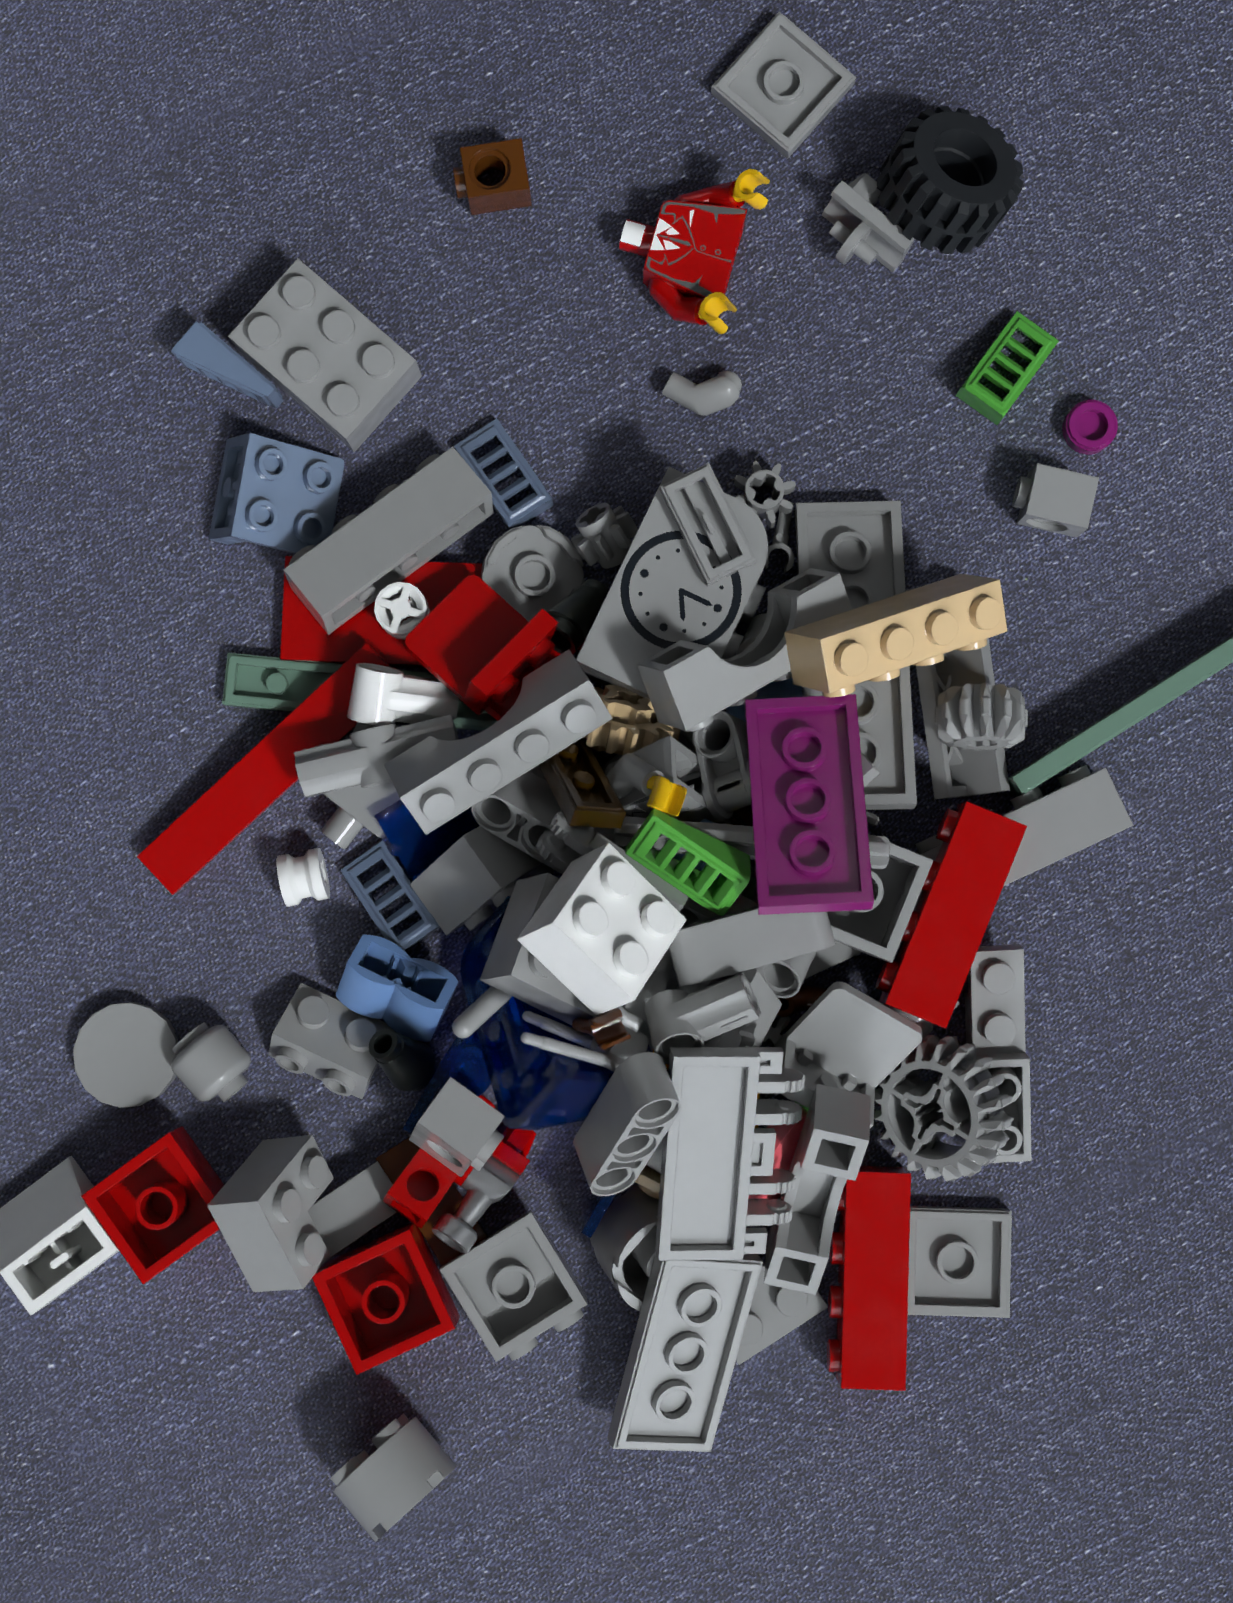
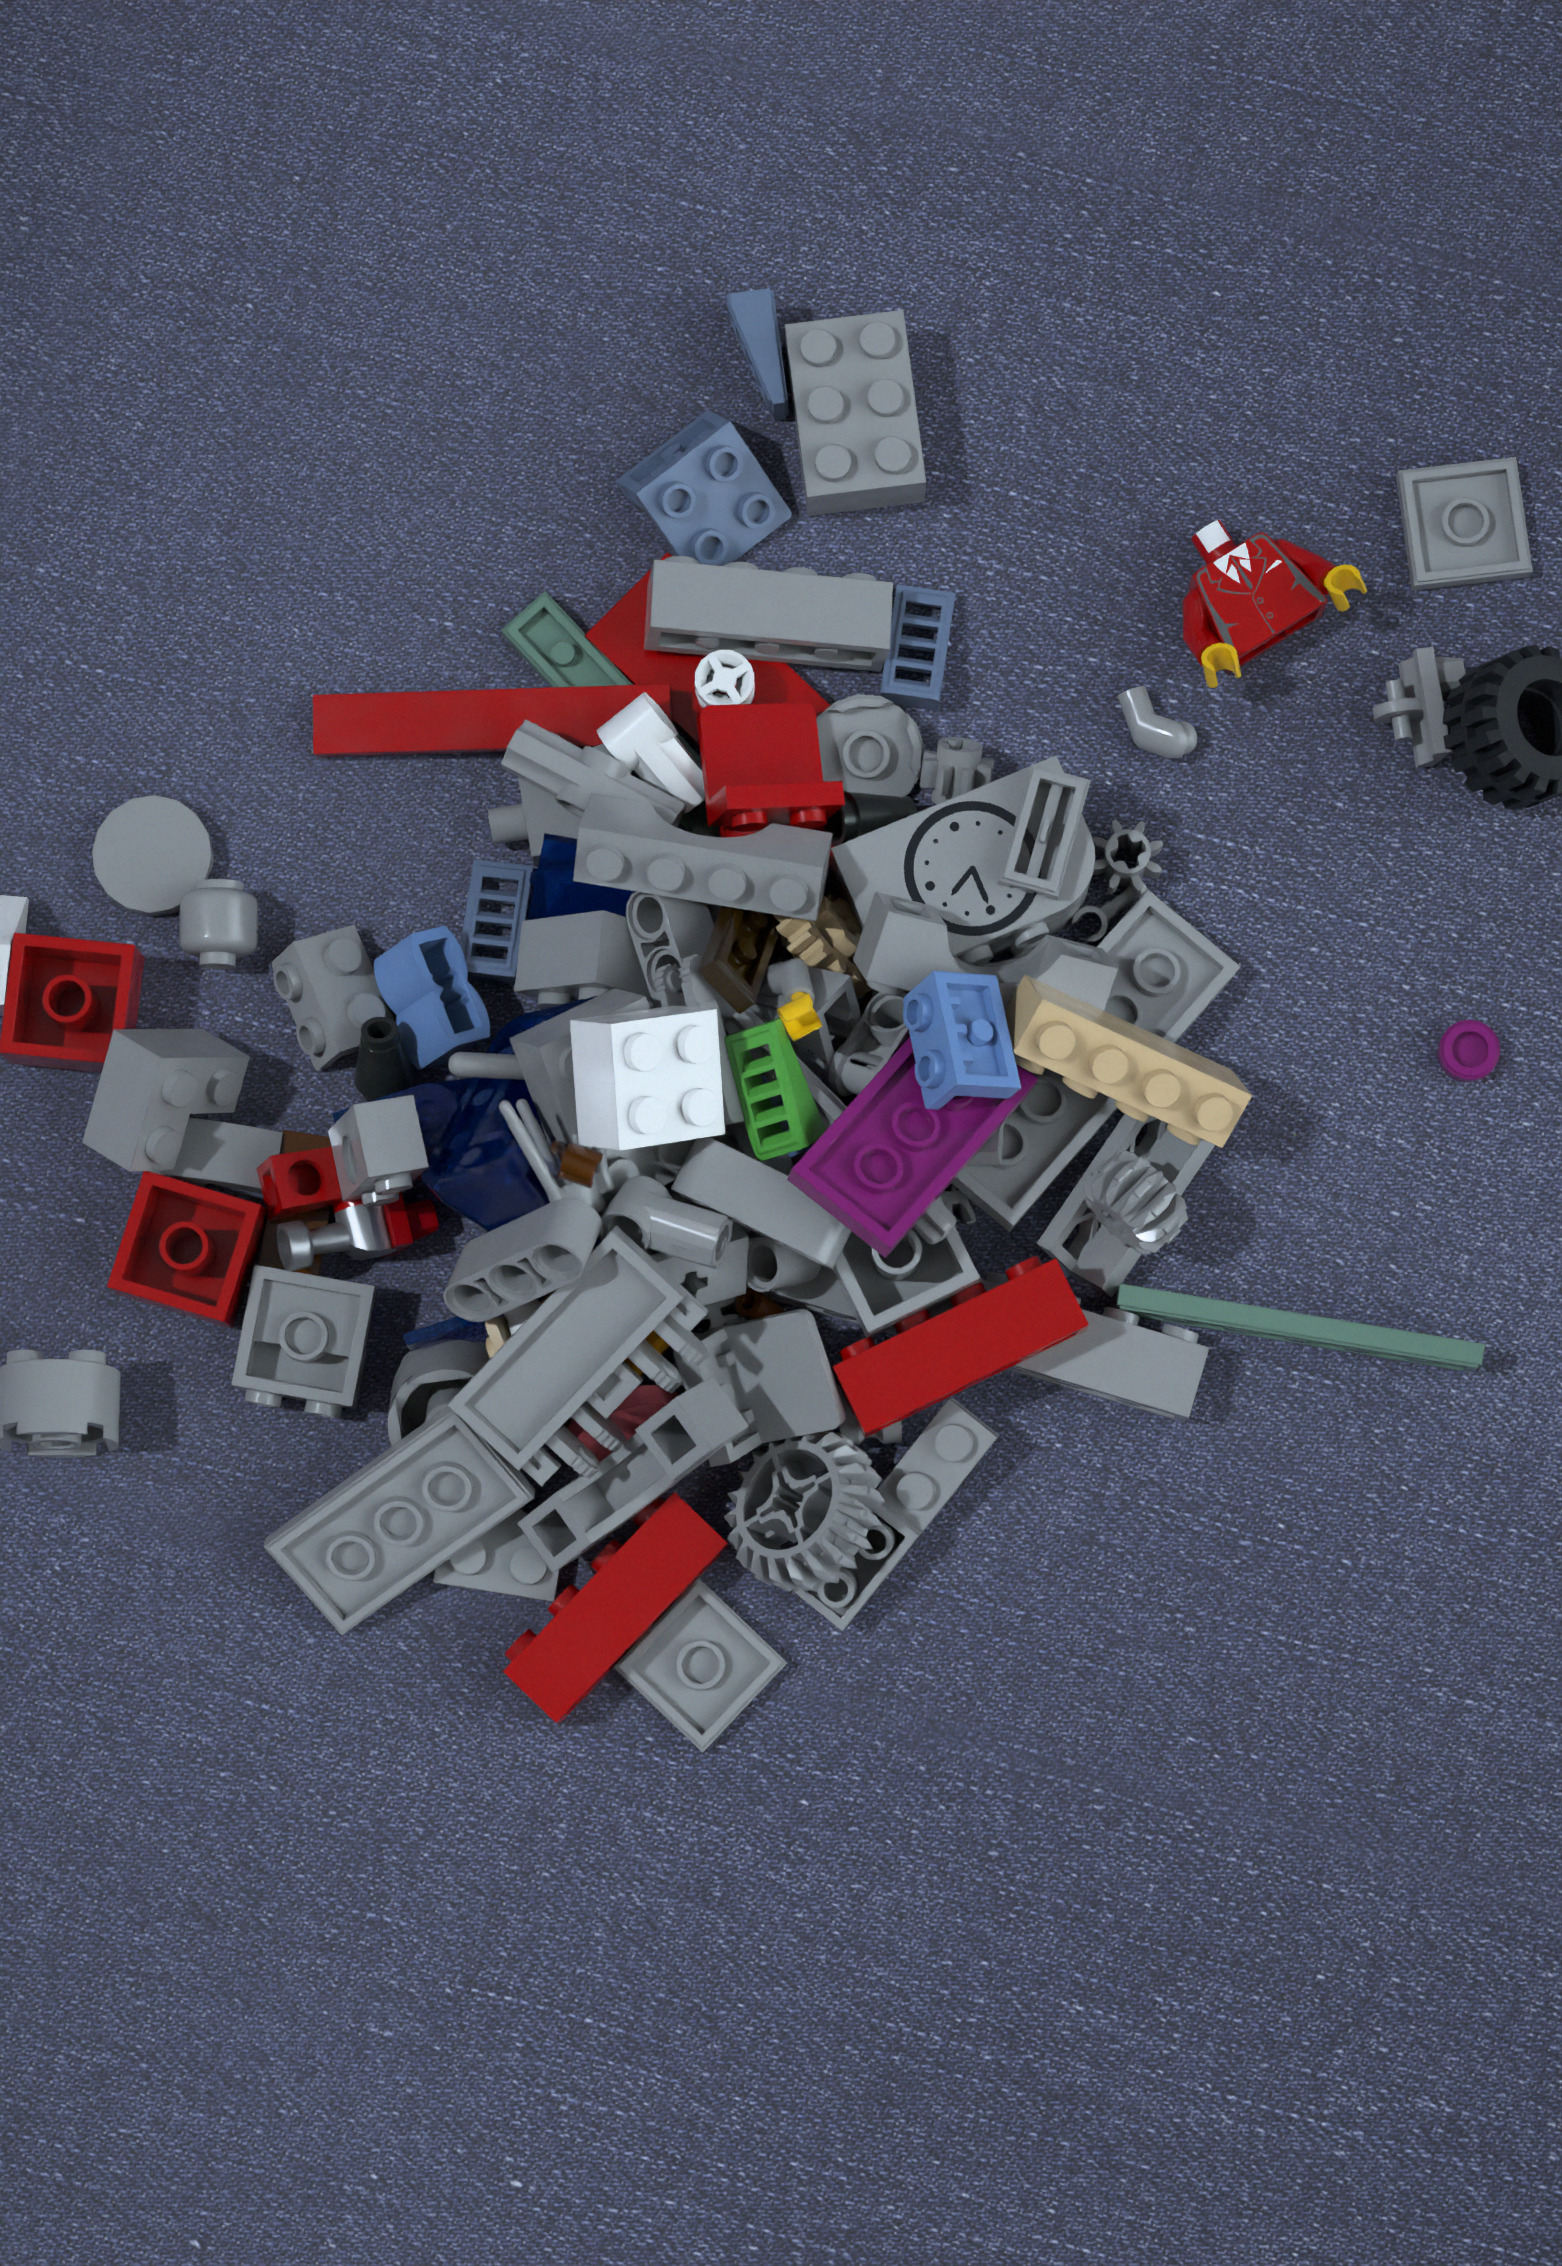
camera: 40 degrees right, 5 degrees down
white wheel [276,848,330,907] -> none
reddish brown brick [453,138,532,215] -> none
bright green slope [956,311,1059,426] -> none
light grey brick [1012,463,1099,538] -> none
none -> medium blue bracket [903,971,1021,1110]

